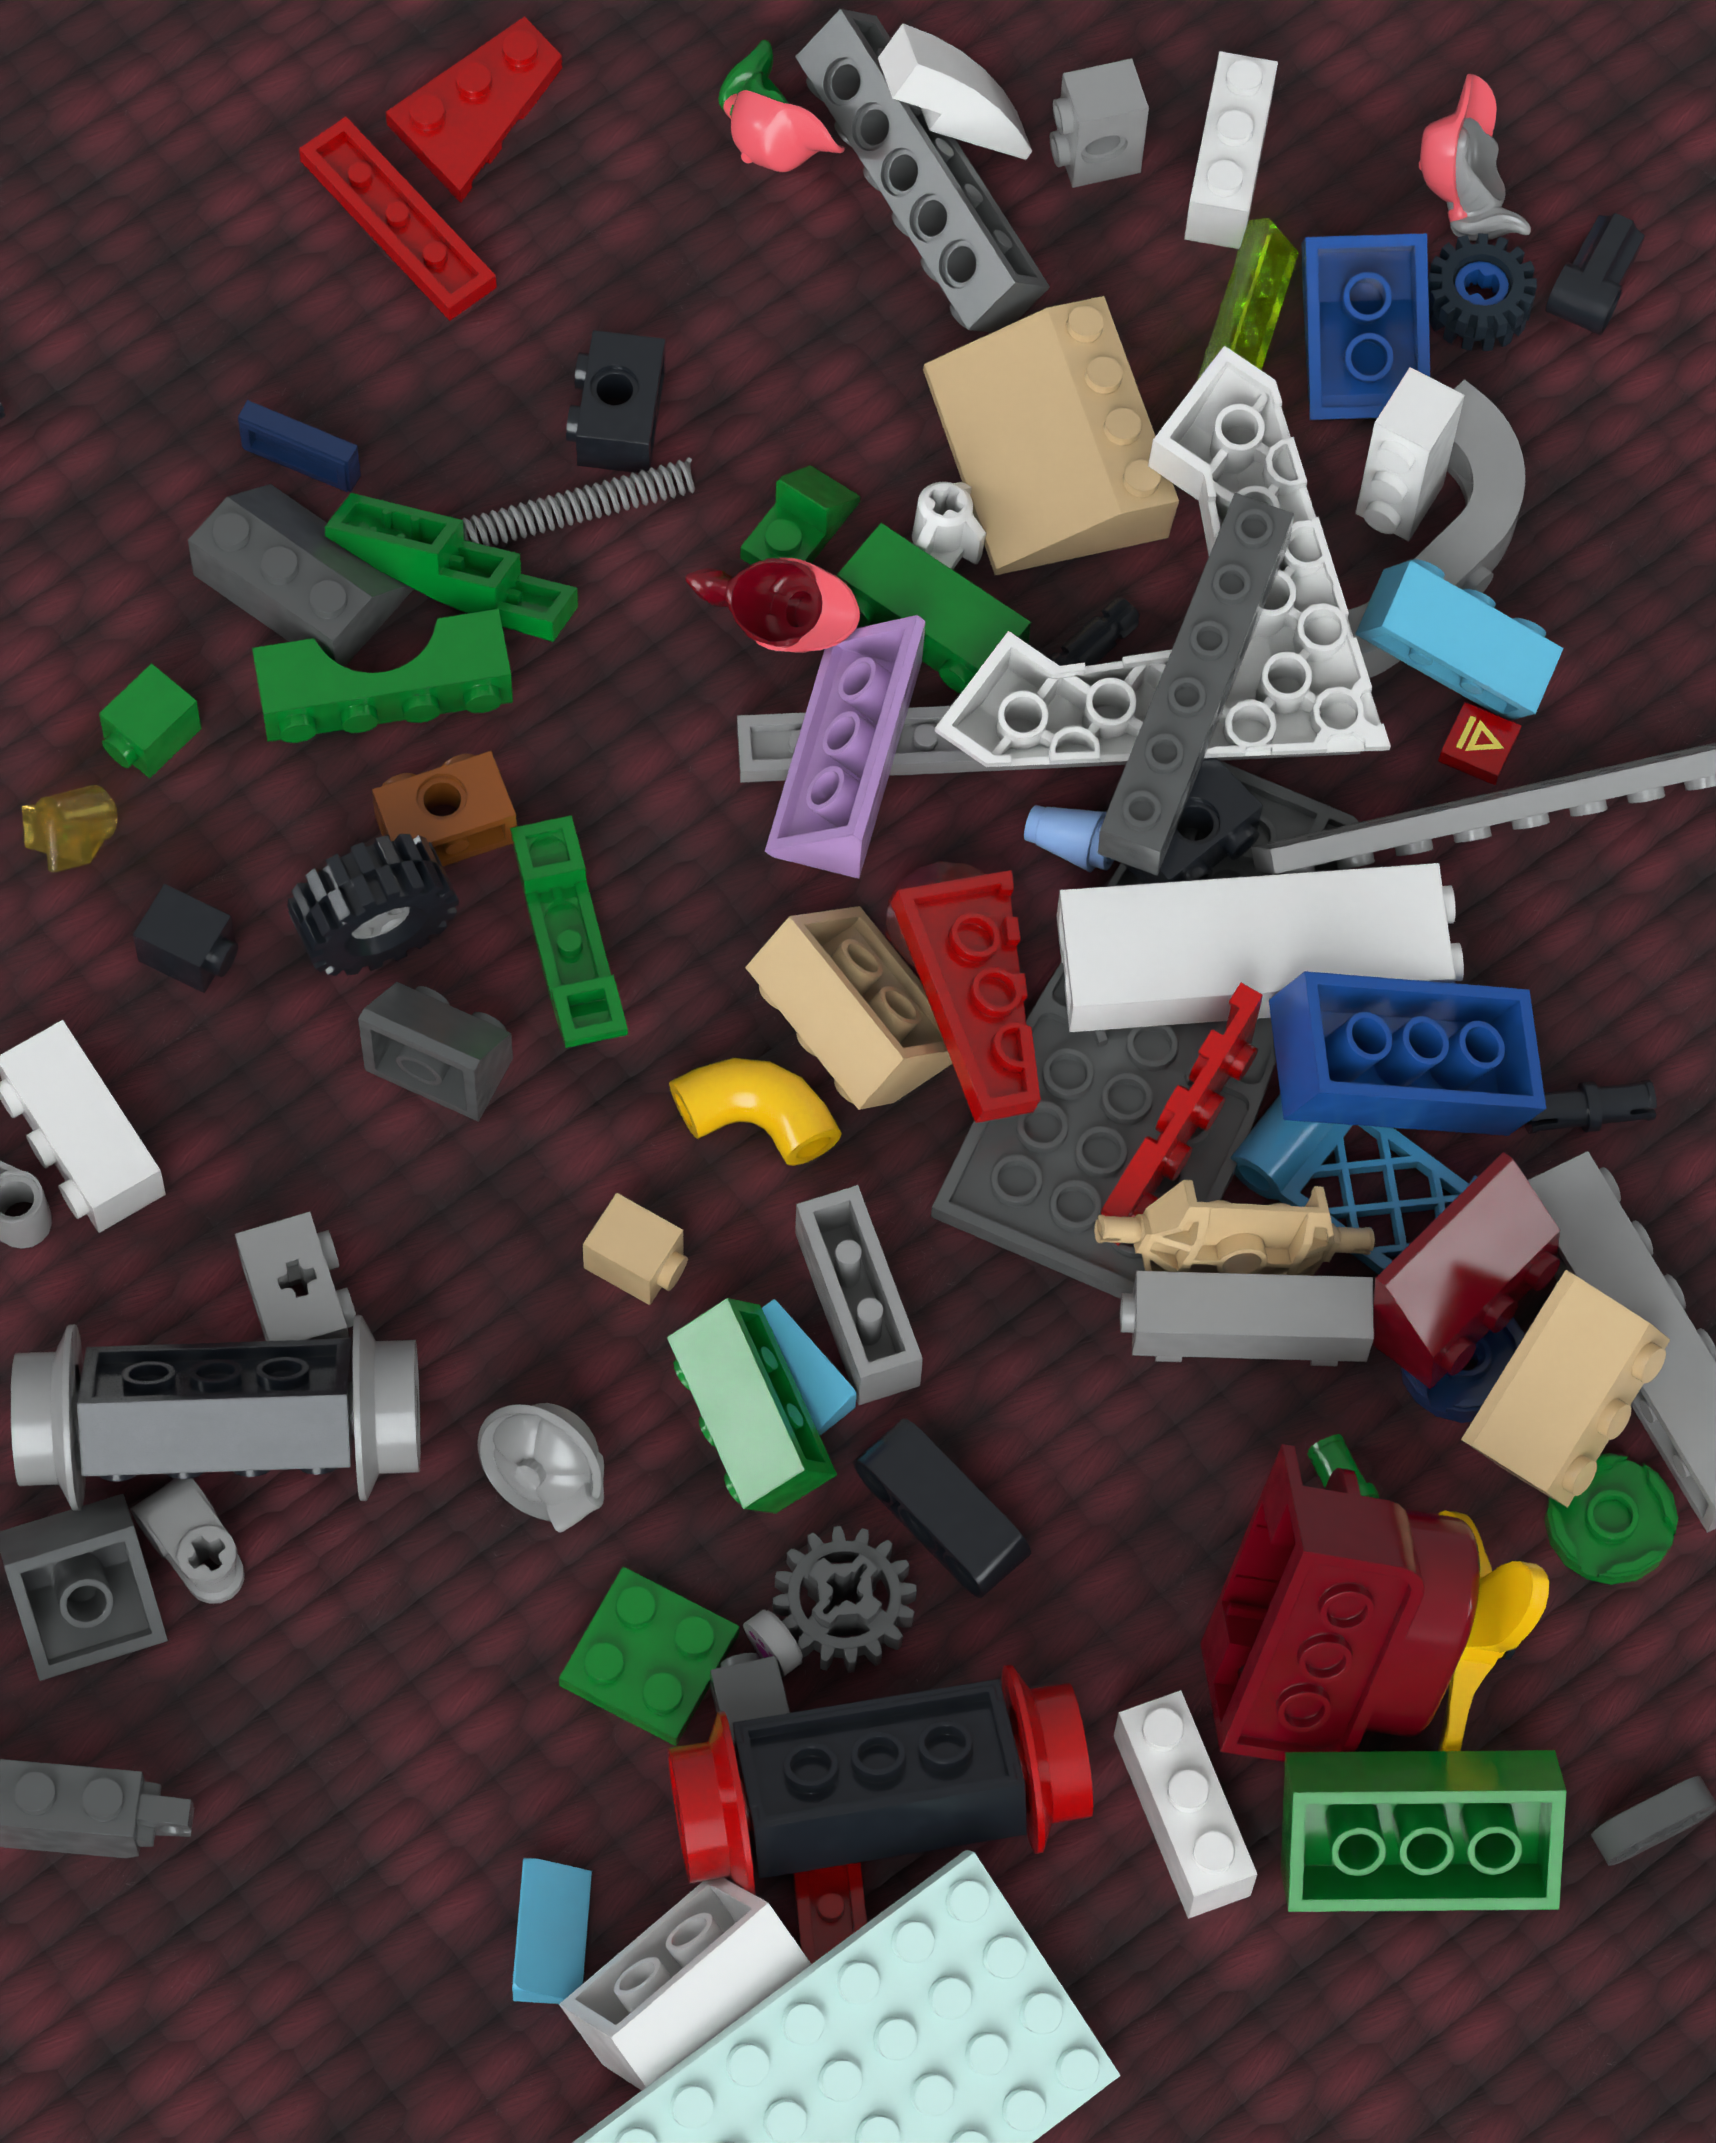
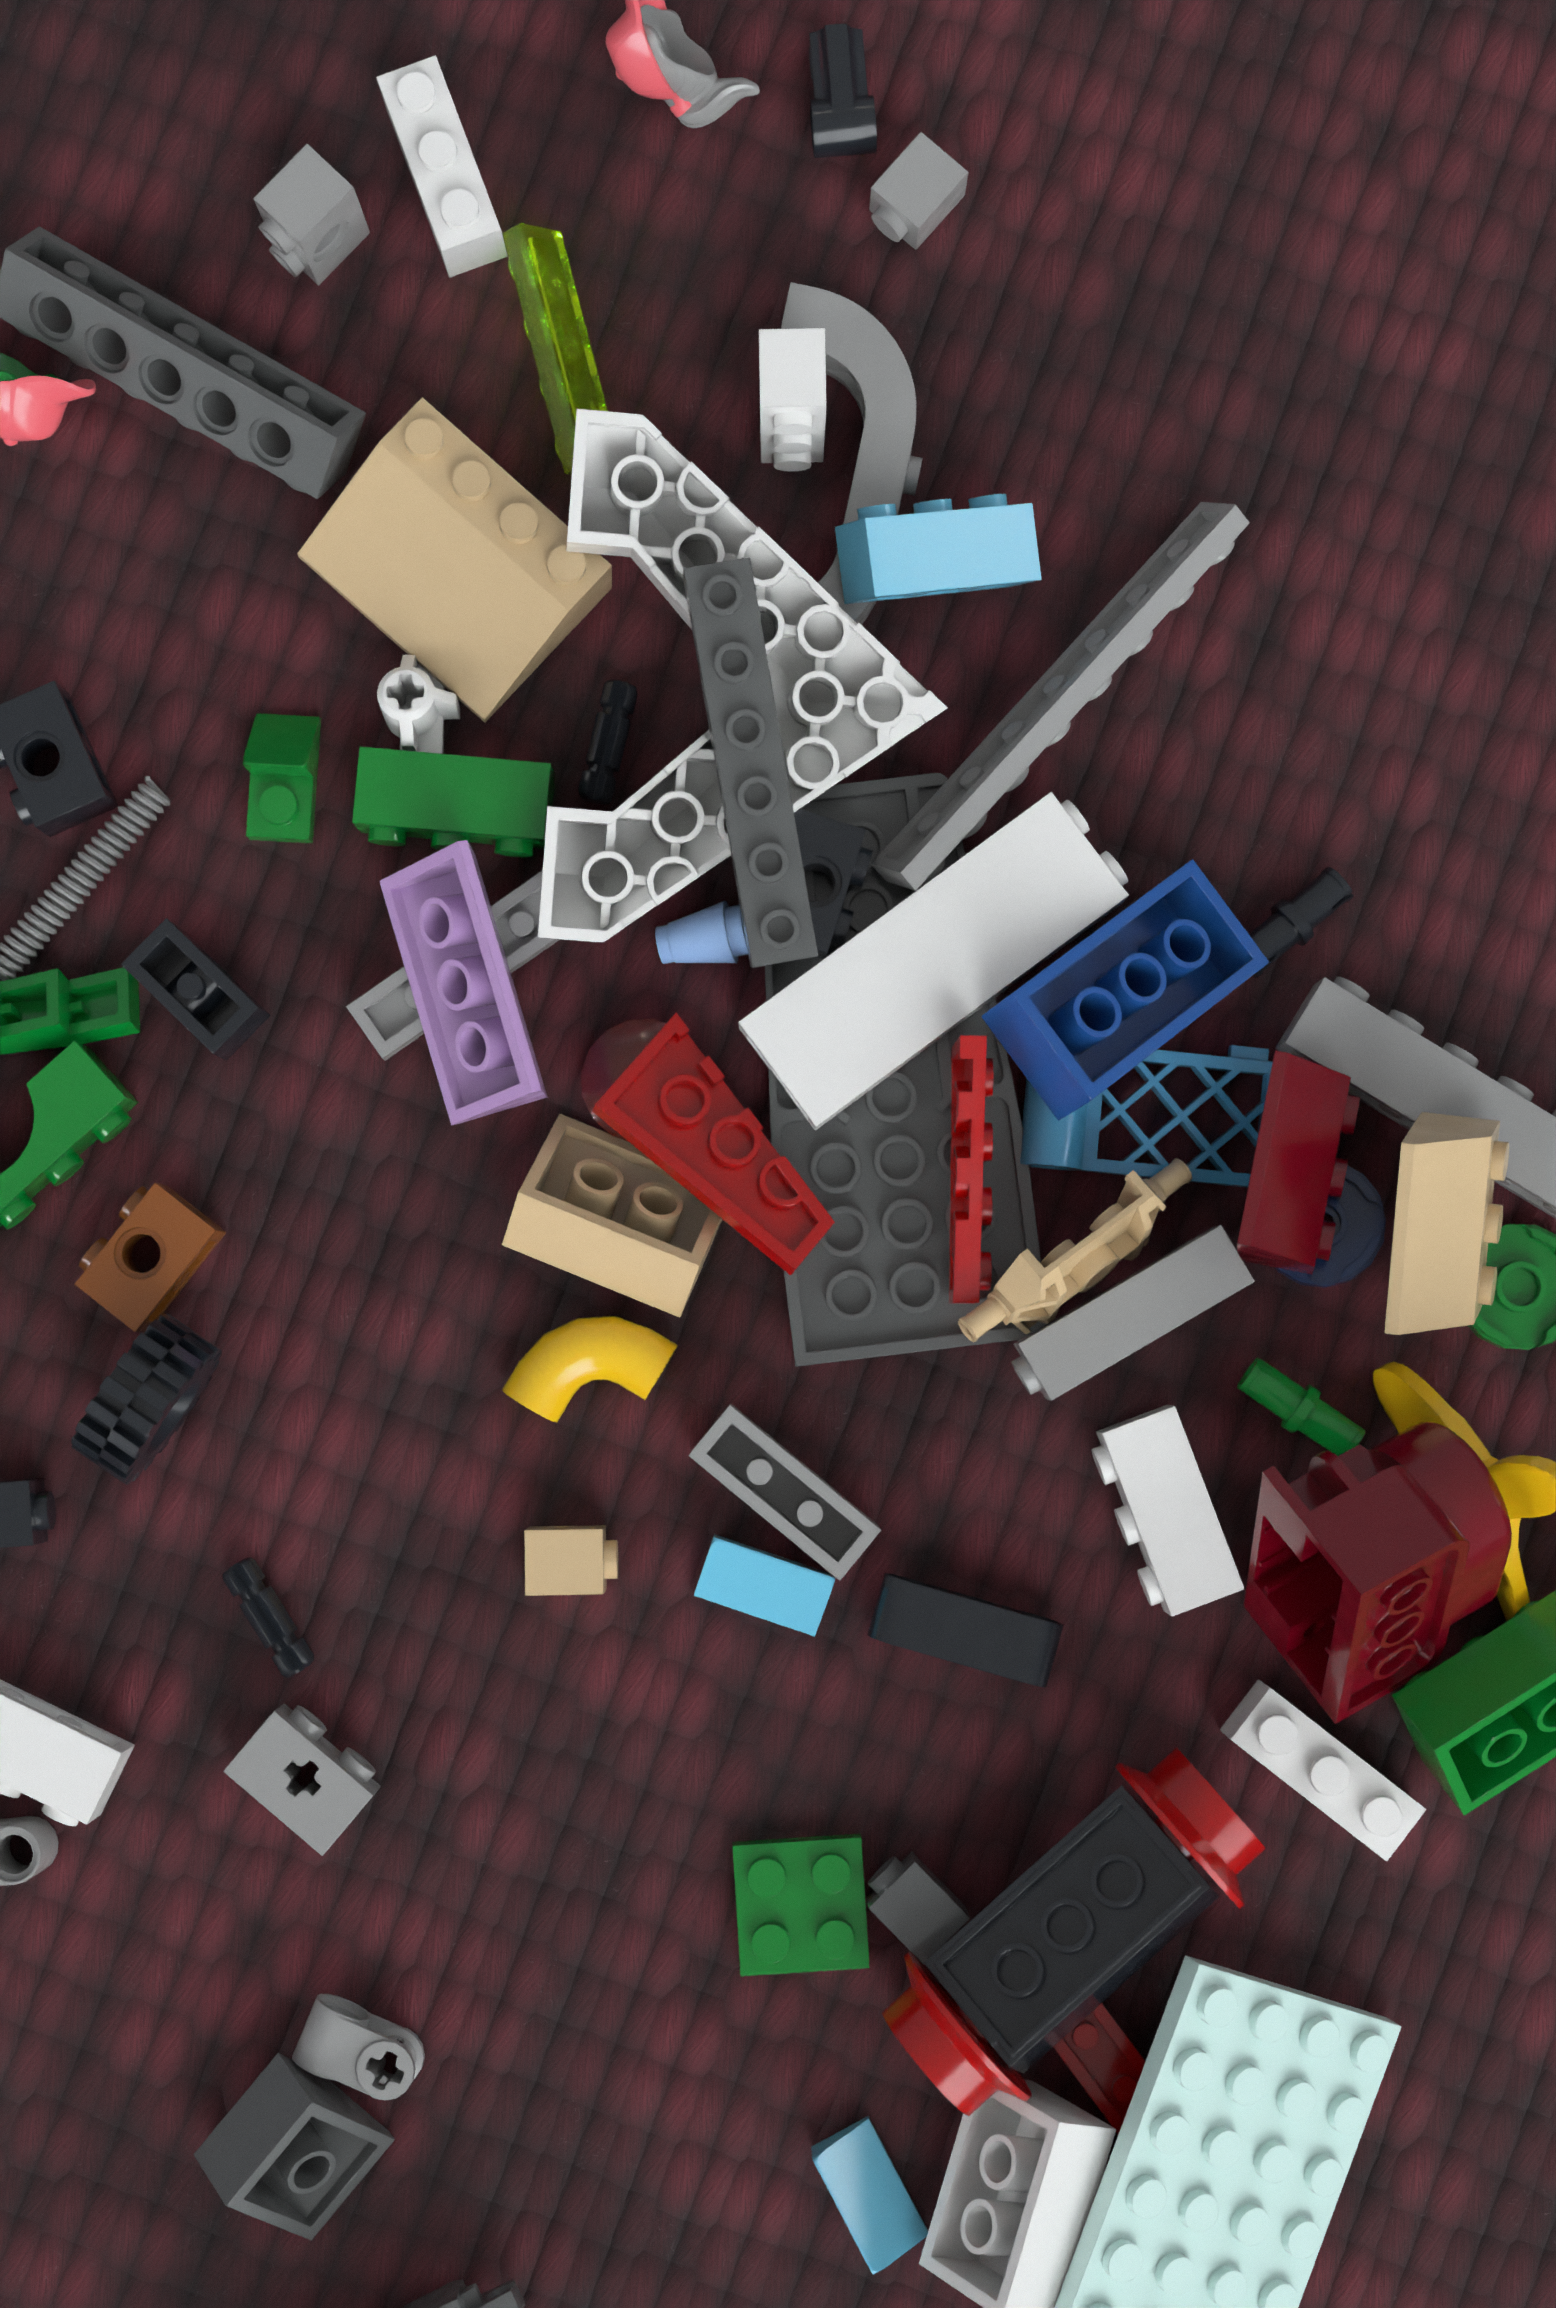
camera: 30 degrees left, 20 degrees up
brick [11,1315,421,1511] -> none
dark grey slope [358,982,513,1122] -> none
light grey piece [478,1403,604,1533] -> none
green slope [510,815,628,1048] -> none
brick [667,1298,837,1513] -> none
dark red hair [685,558,860,653] -> none
light grey tile [743,1609,803,1677] -> none
dark grey gear [772,1526,917,1673] -> none
white slope [878,23,1032,160] -> none
blue slope [1301,233,1430,420] -> none
black bush [1428,233,1537,351] -> none
red tile [1438,702,1521,785] -> none
none -> black brick [121,918,271,1061]
none -> black axle [222,1557,314,1678]
none -> light grey brick [869,132,969,250]
none -> white brick [1091,1405,1244,1617]

